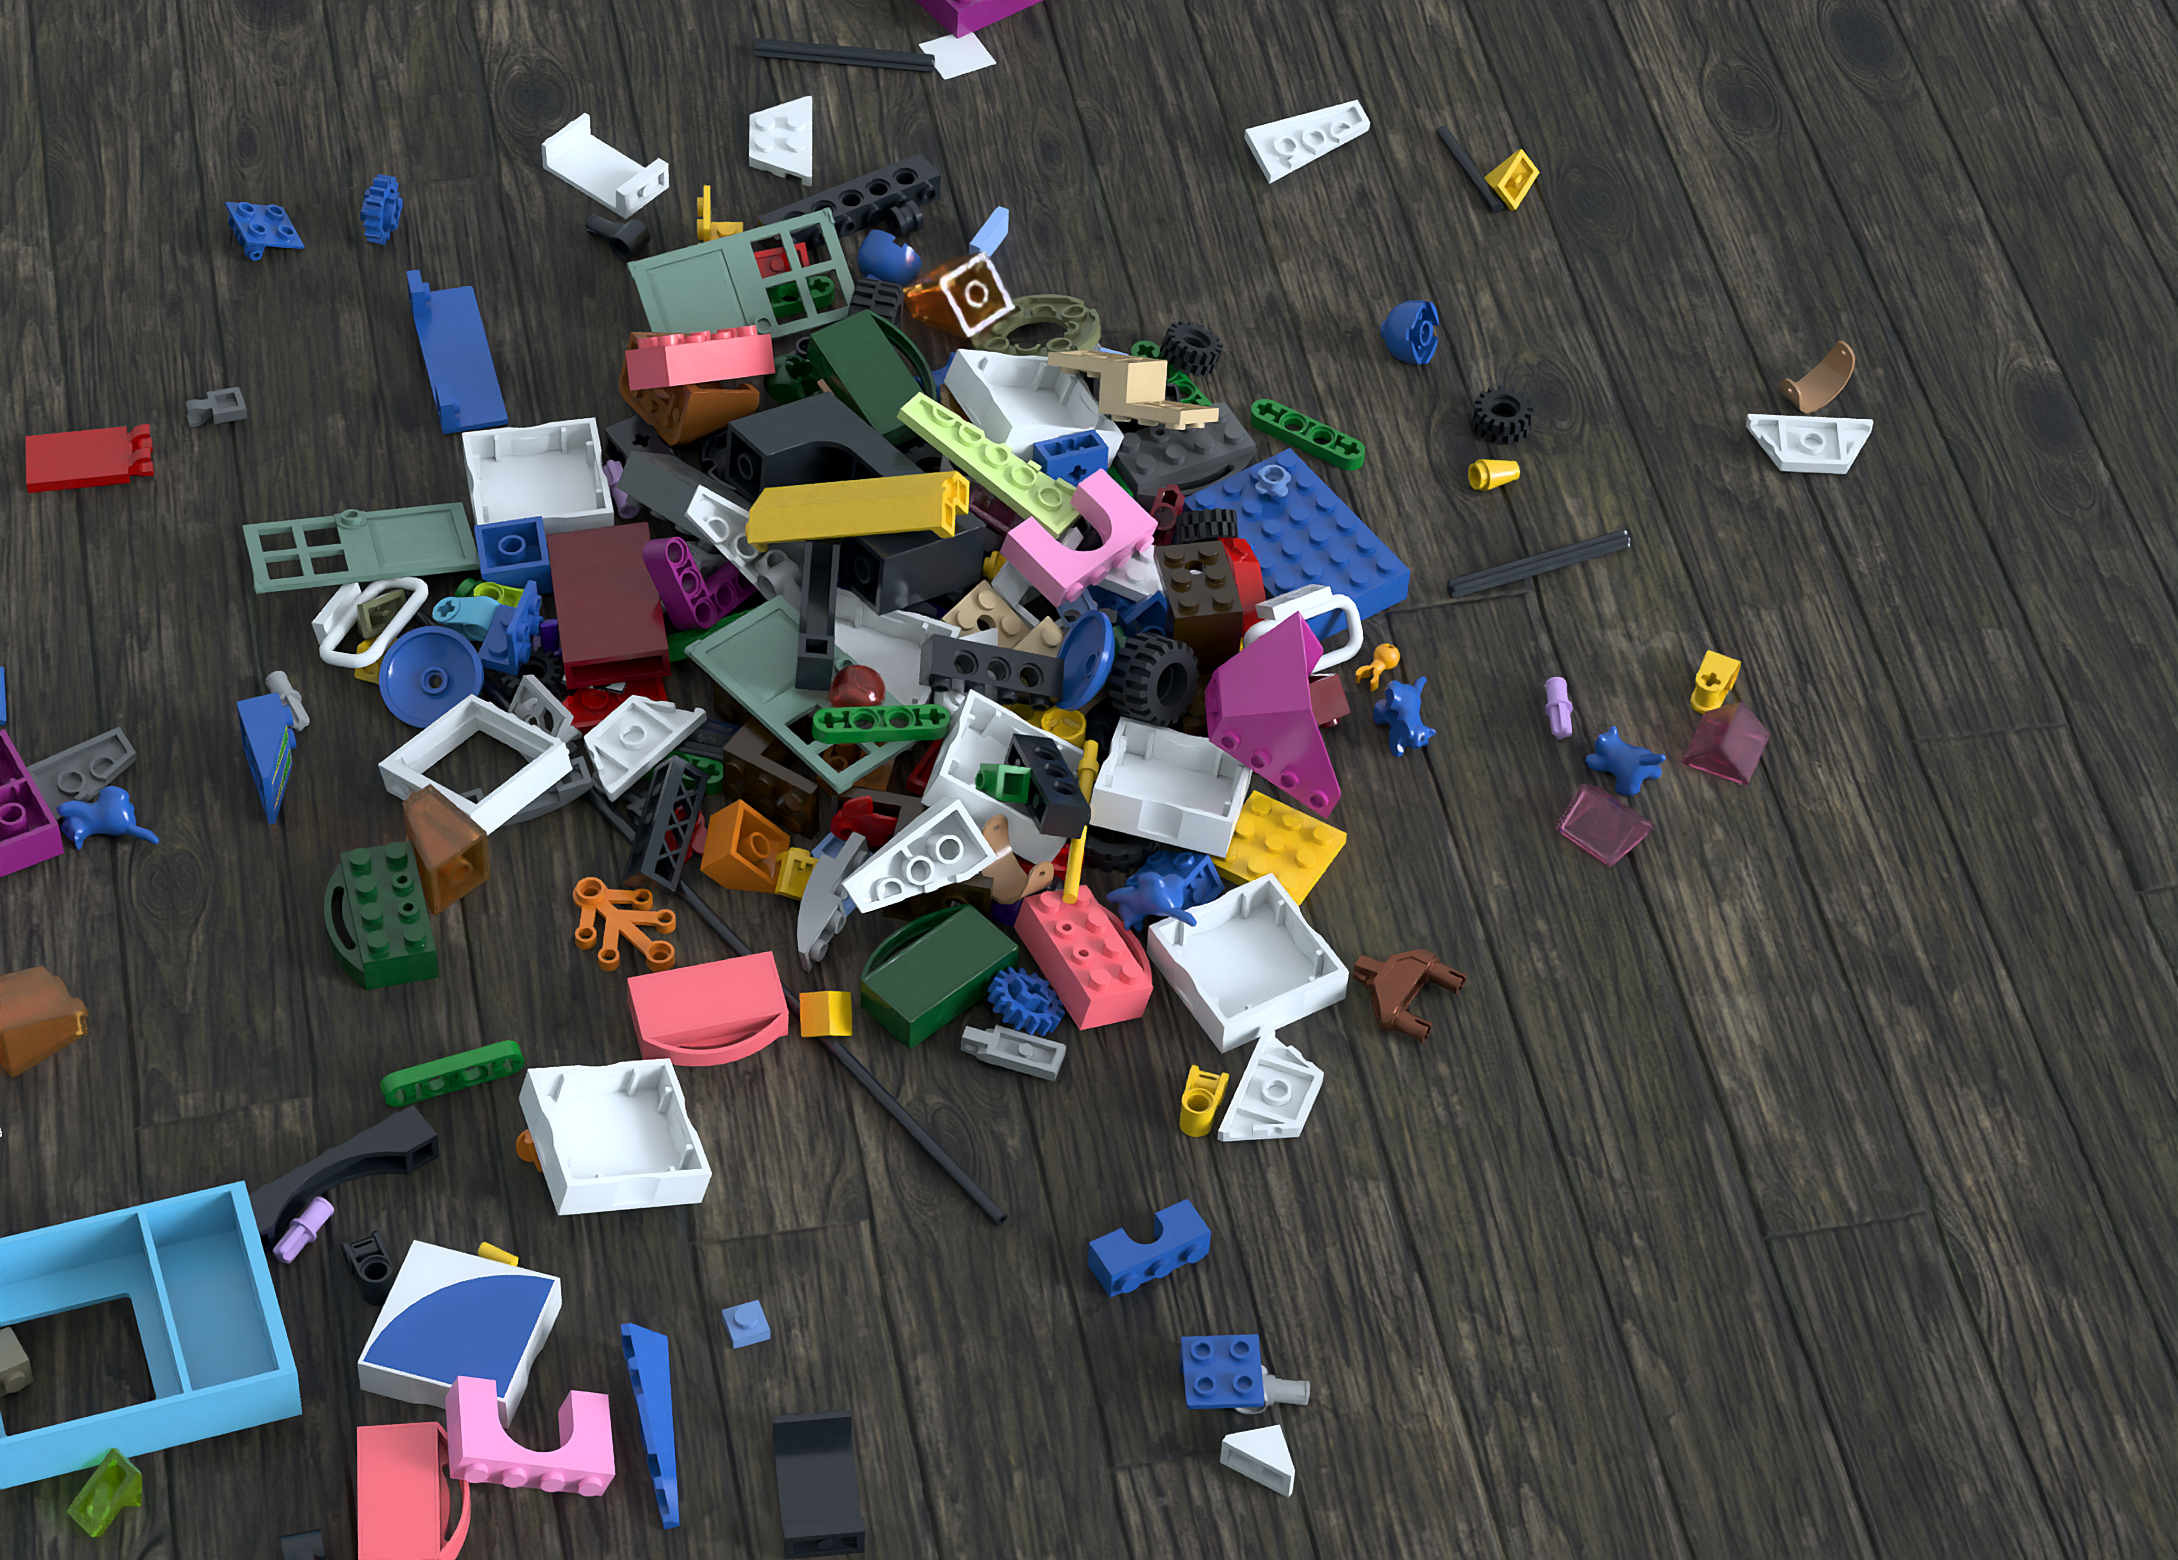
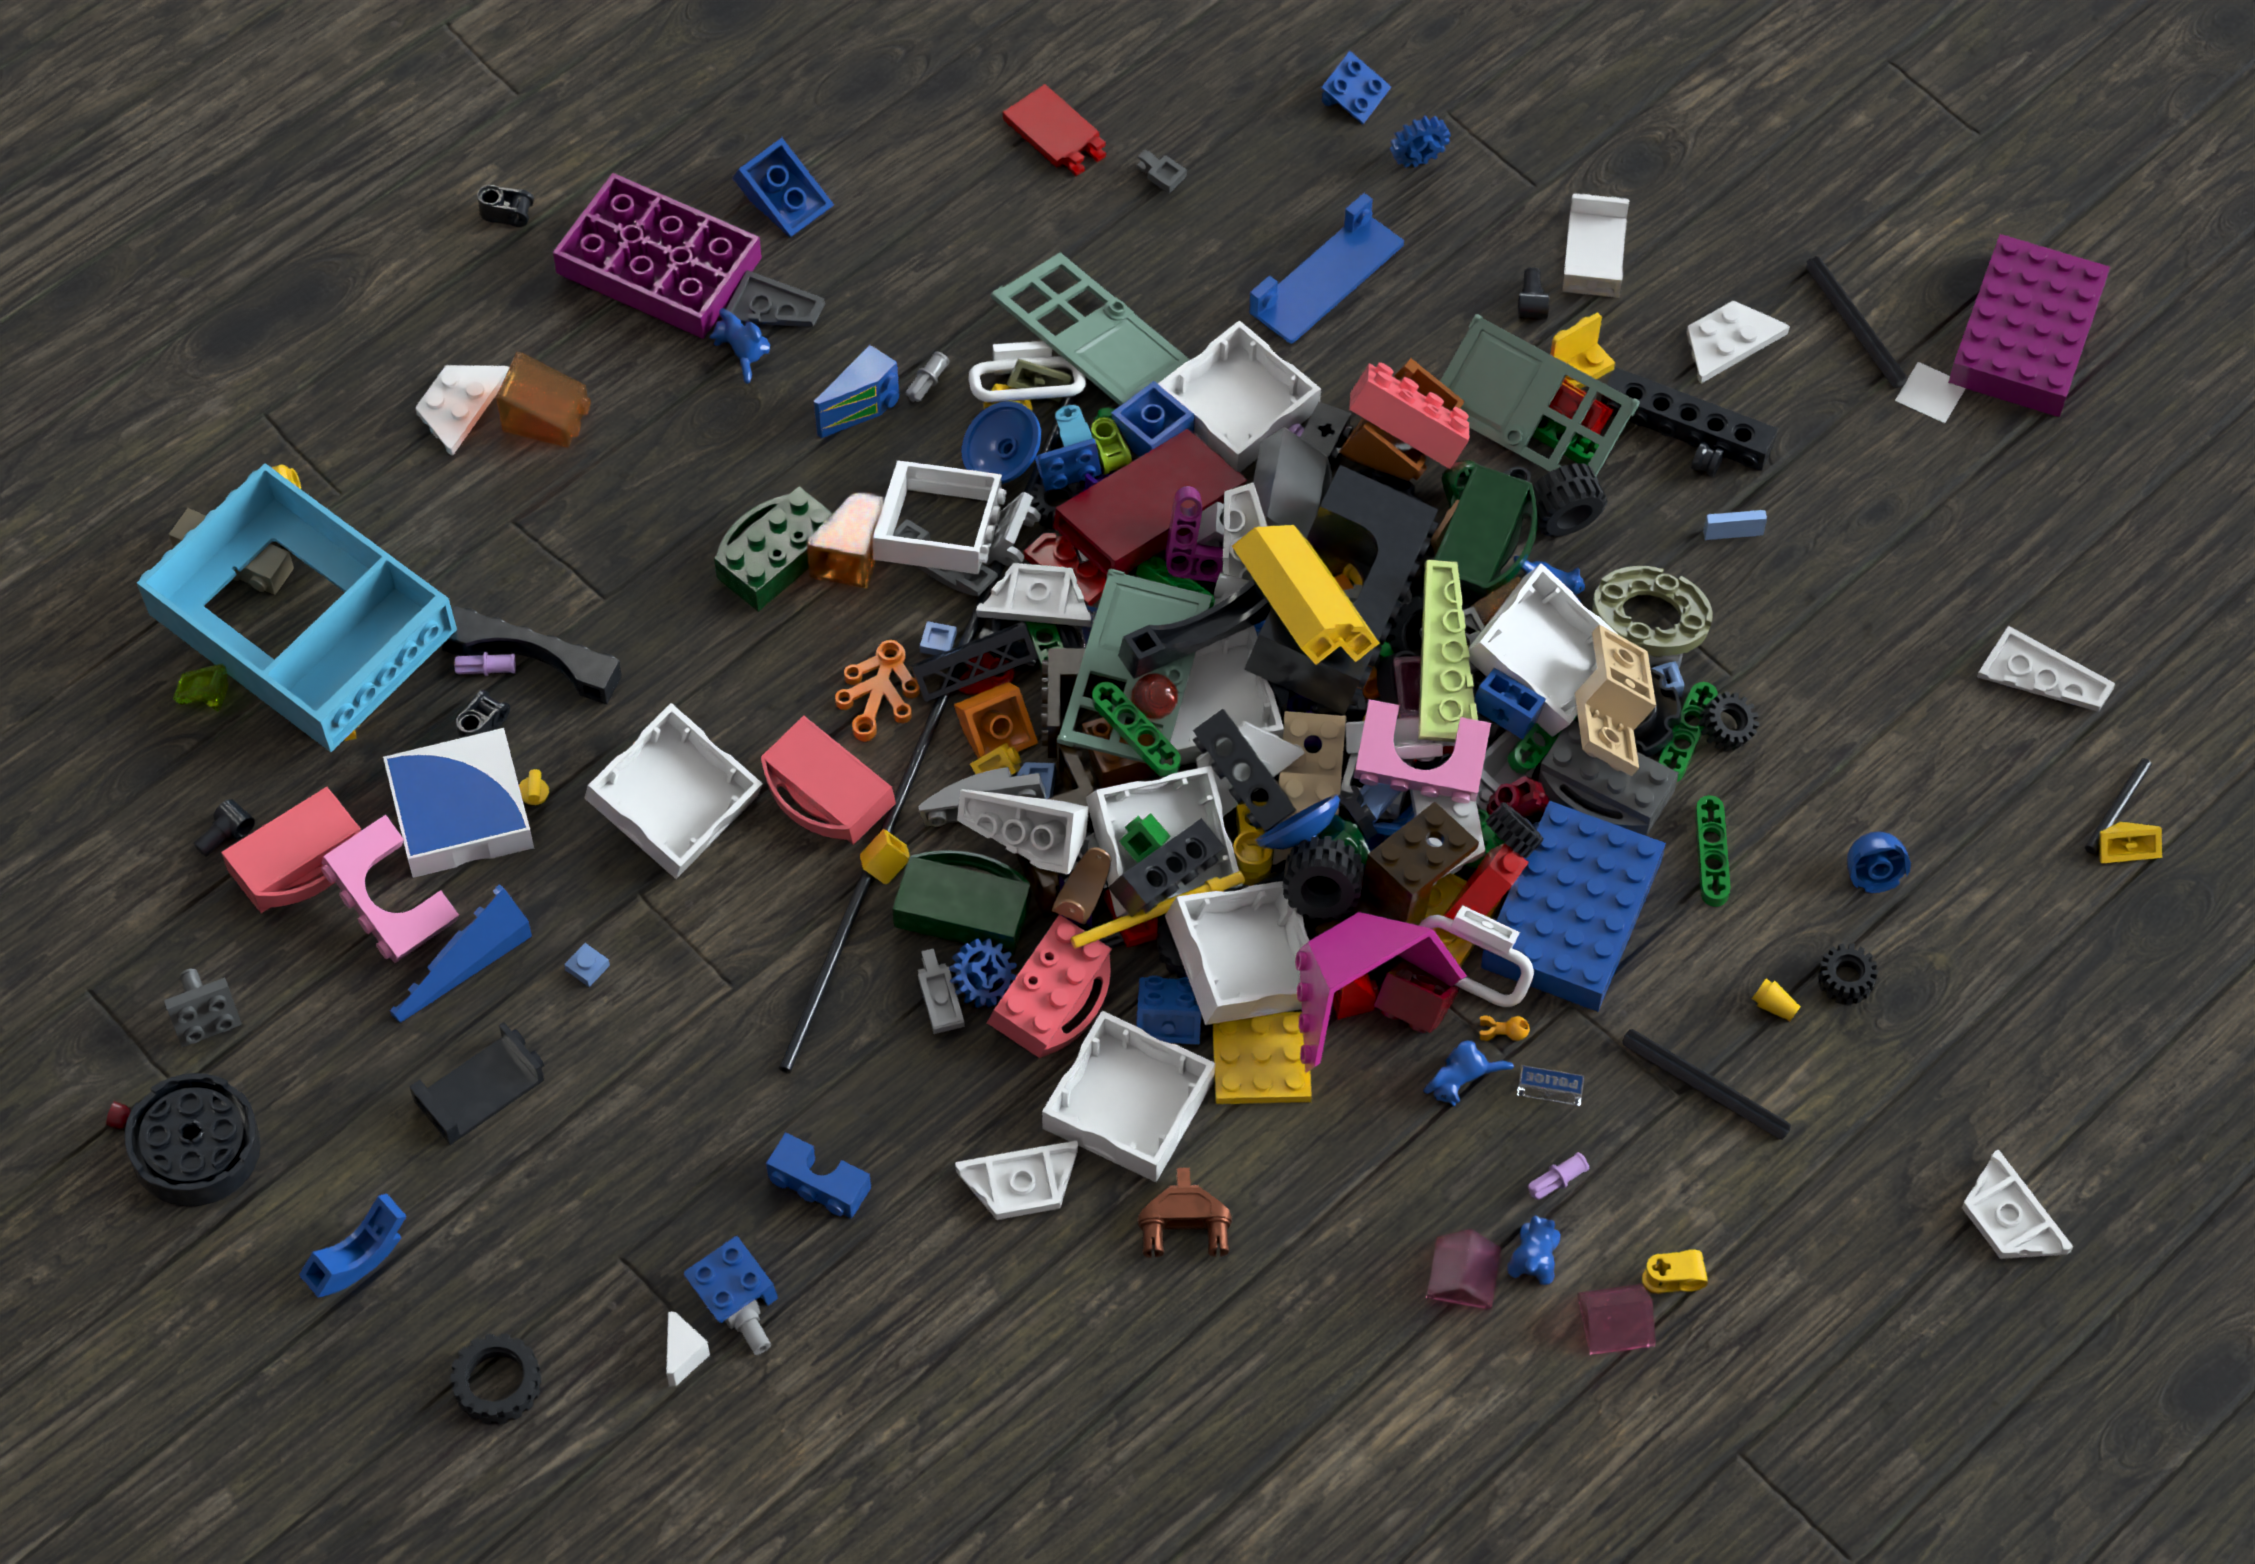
camera: 60 degrees right, 10 degrees up
green beam [380,1040,525,1107] -> none
red plate [830,795,898,847] -> none
blue cylinder [857,230,922,288] -> none
clear orange slope [902,250,1015,339] -> none
blue animal [1107,872,1197,932] -> none
yellow piece [1179,1065,1229,1137] -> none
medium blue plate [1255,465,1291,497] -> none
medium nougat piece [1778,341,1855,413] -> none
none -> medium blue plate [920,621,957,655]
none -> clear slope [1517,1065,1585,1106]

